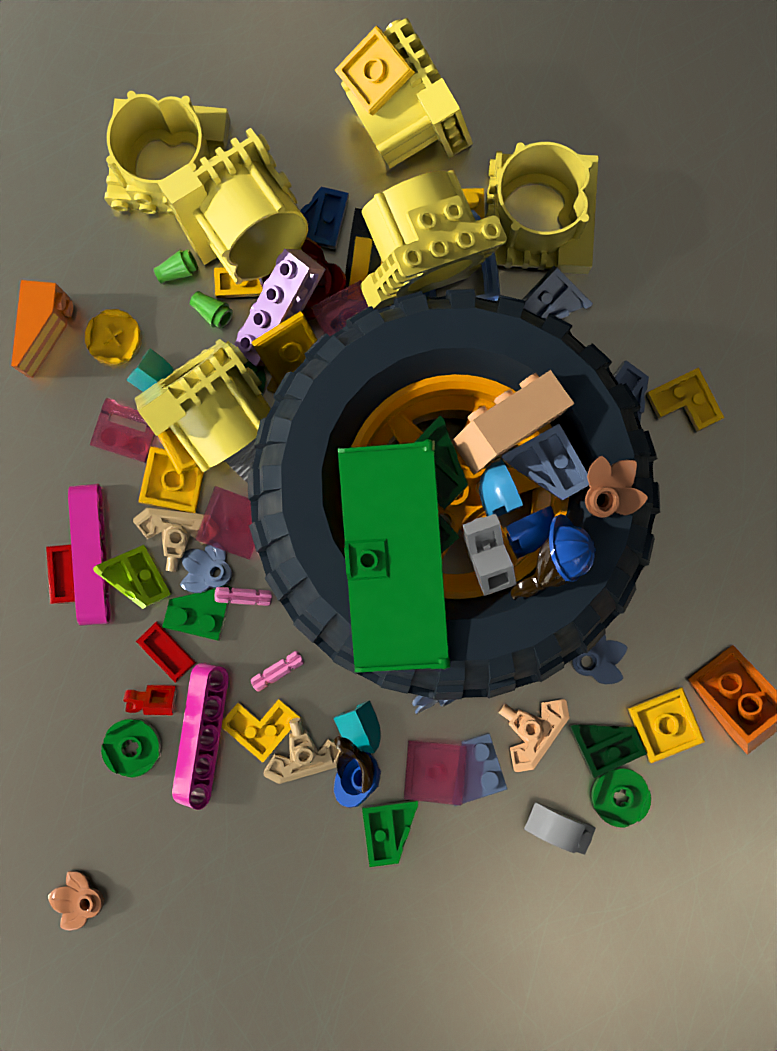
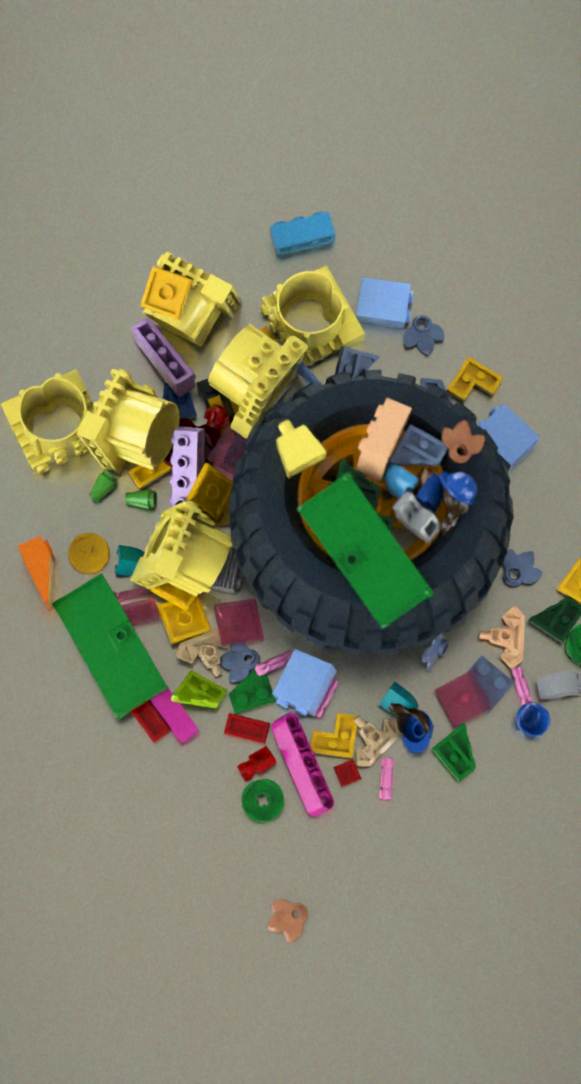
camera: 35 degrees left, 10 degrees down
none -> green door [52,574,168,719]
none -> lavender brick [131,317,196,398]
none -> red gear [204,404,230,430]
none -> dark azure brick [270,212,335,256]
none -> light blue brick [272,649,337,716]
none -> light yellow torso [276,420,326,478]
none -> red tile [333,759,362,788]
none -> light blue brick [356,277,414,329]
none -> bright pink axle [379,757,395,800]
none -> sand blue plate [404,315,444,355]
none -> light blue brick [477,404,540,471]
none -> bright pink axle [511,667,534,705]
none -> blue hair [515,702,551,737]

